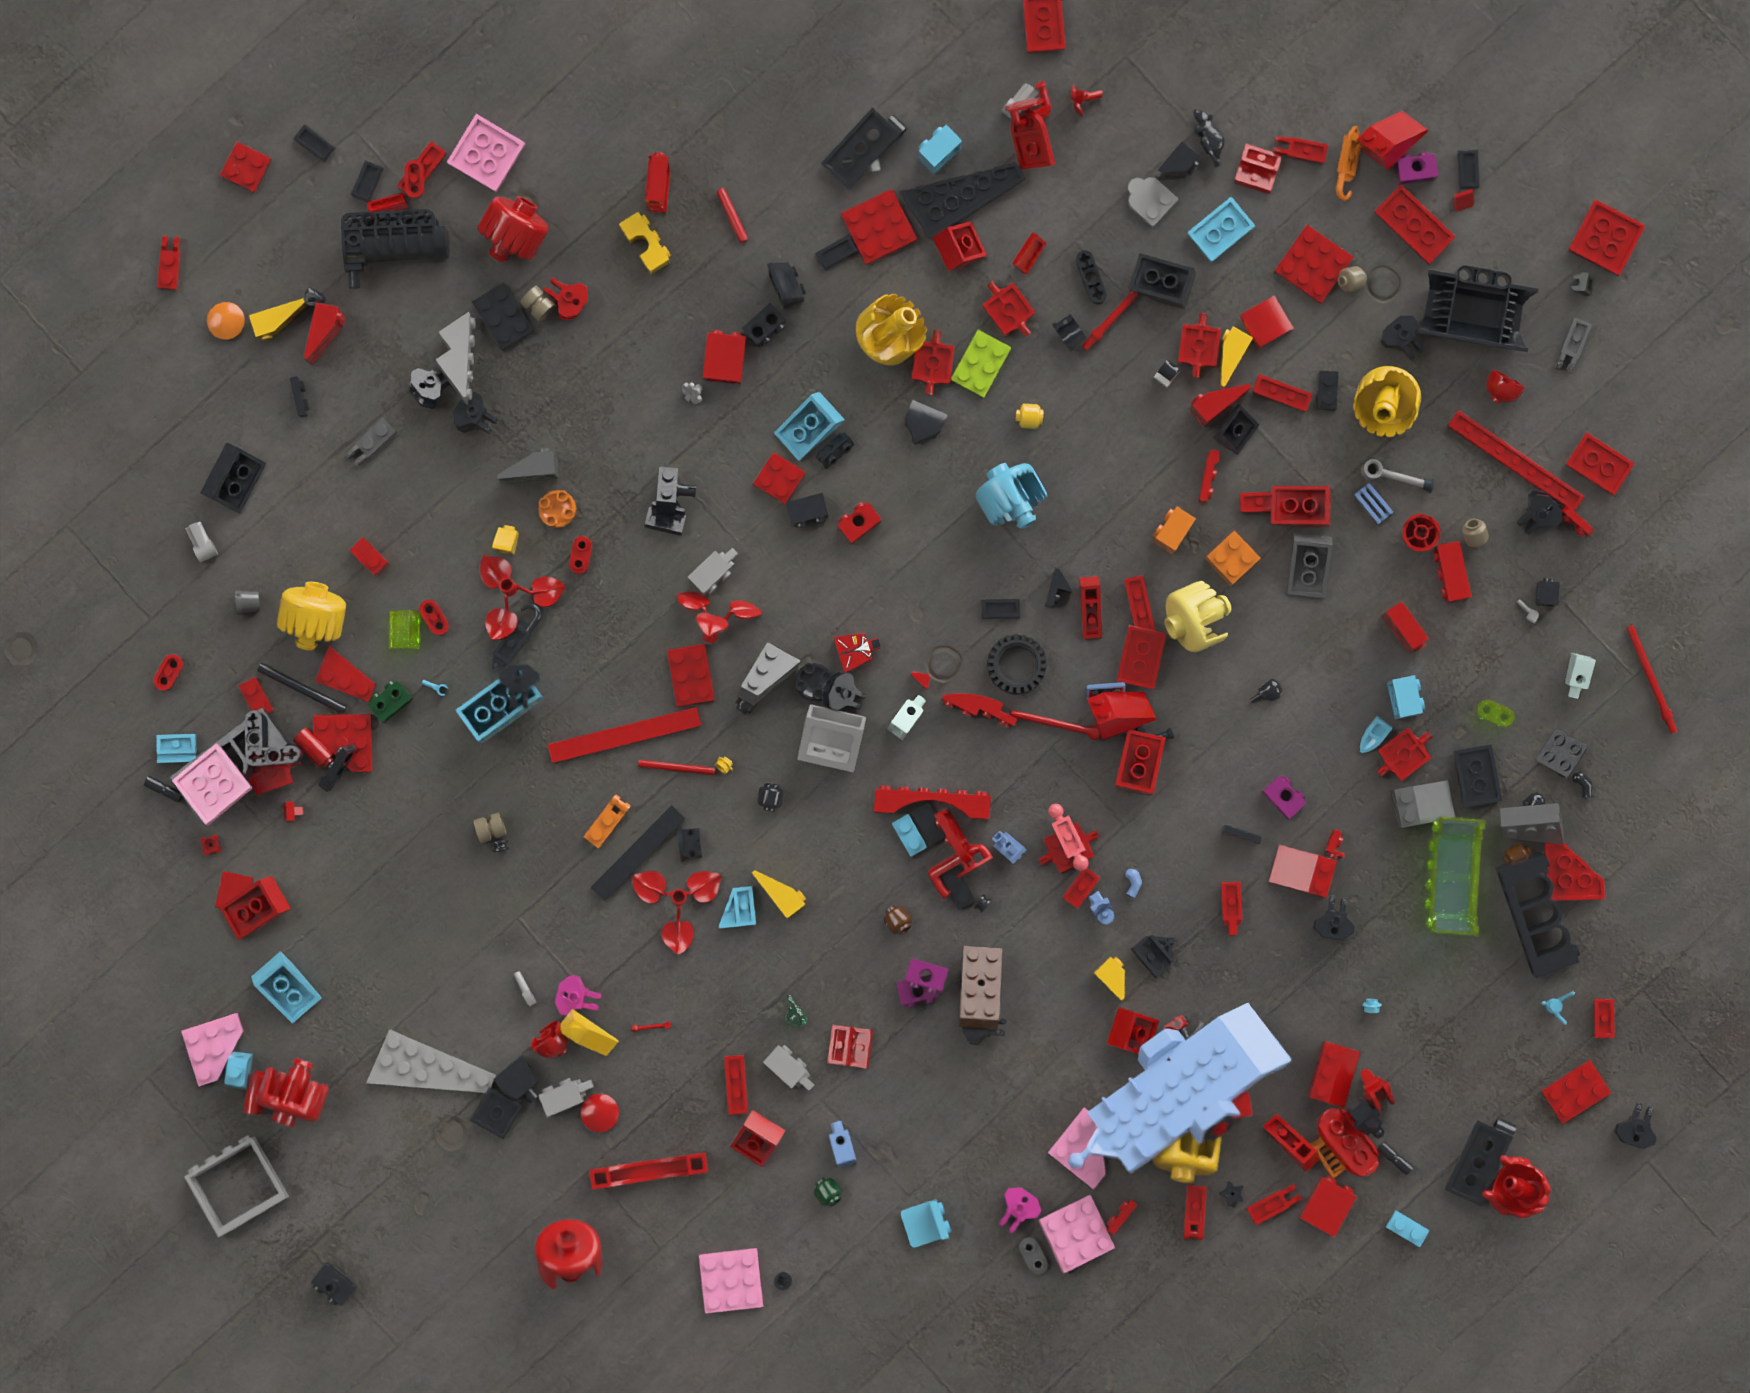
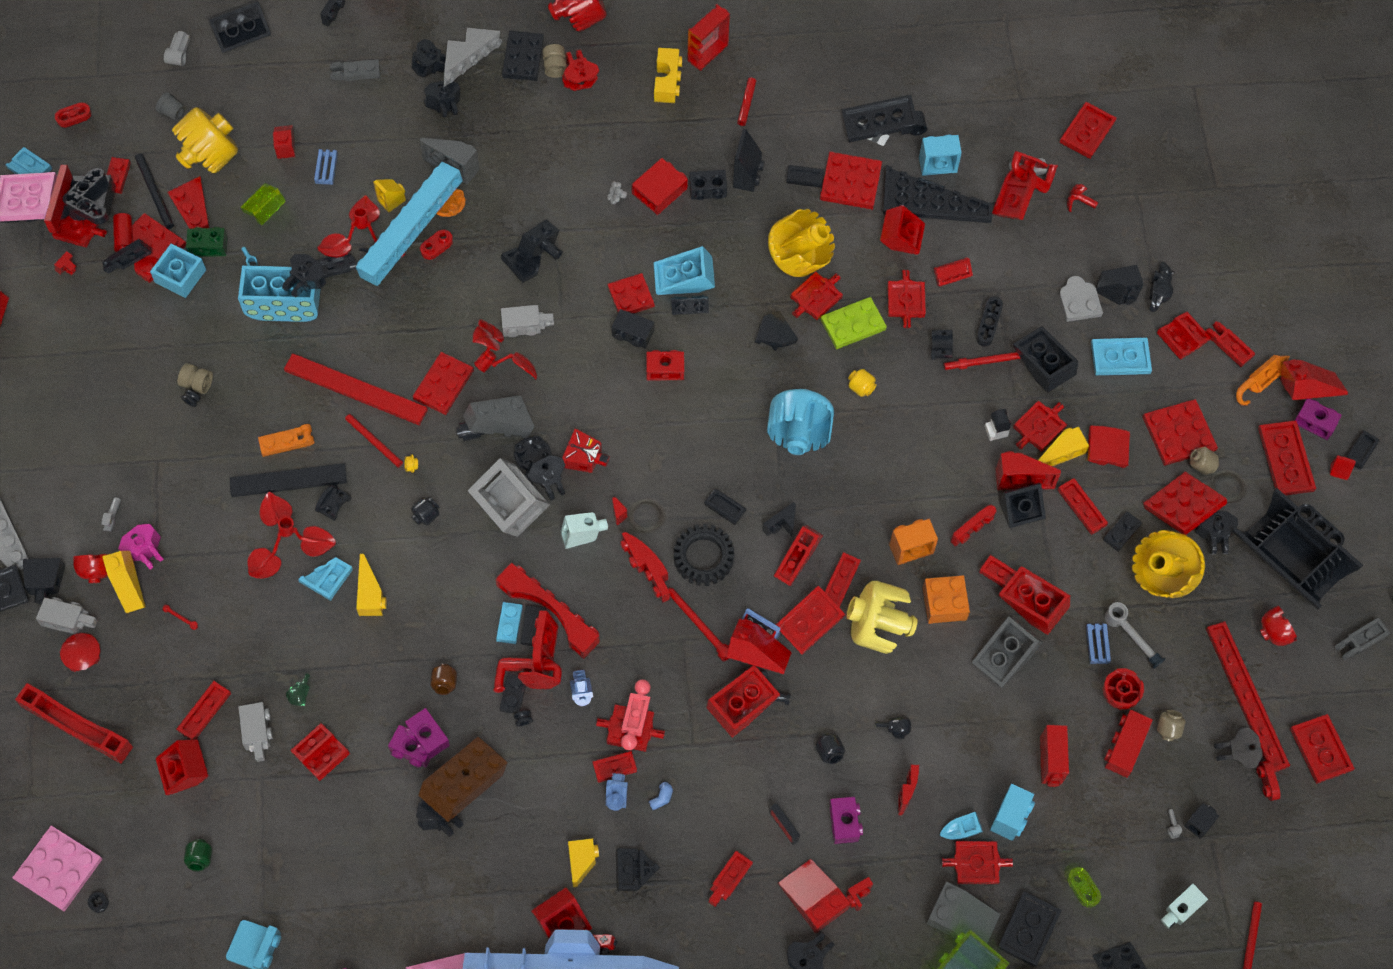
camera: 40 degrees right, 20 degrees down
red plate [419,600,449,636] -> none
medium blue torso [829,1121,857,1168] -> none
none -> red tile [44,165,73,233]
none -> medium azure brick [150,244,206,298]
none -> medium blue tile [314,149,338,185]
none -> medium azure brick [356,162,463,286]
none -> black head [816,733,845,764]
none -> red slope [898,765,919,815]
none -> red plate [1143,472,1227,535]

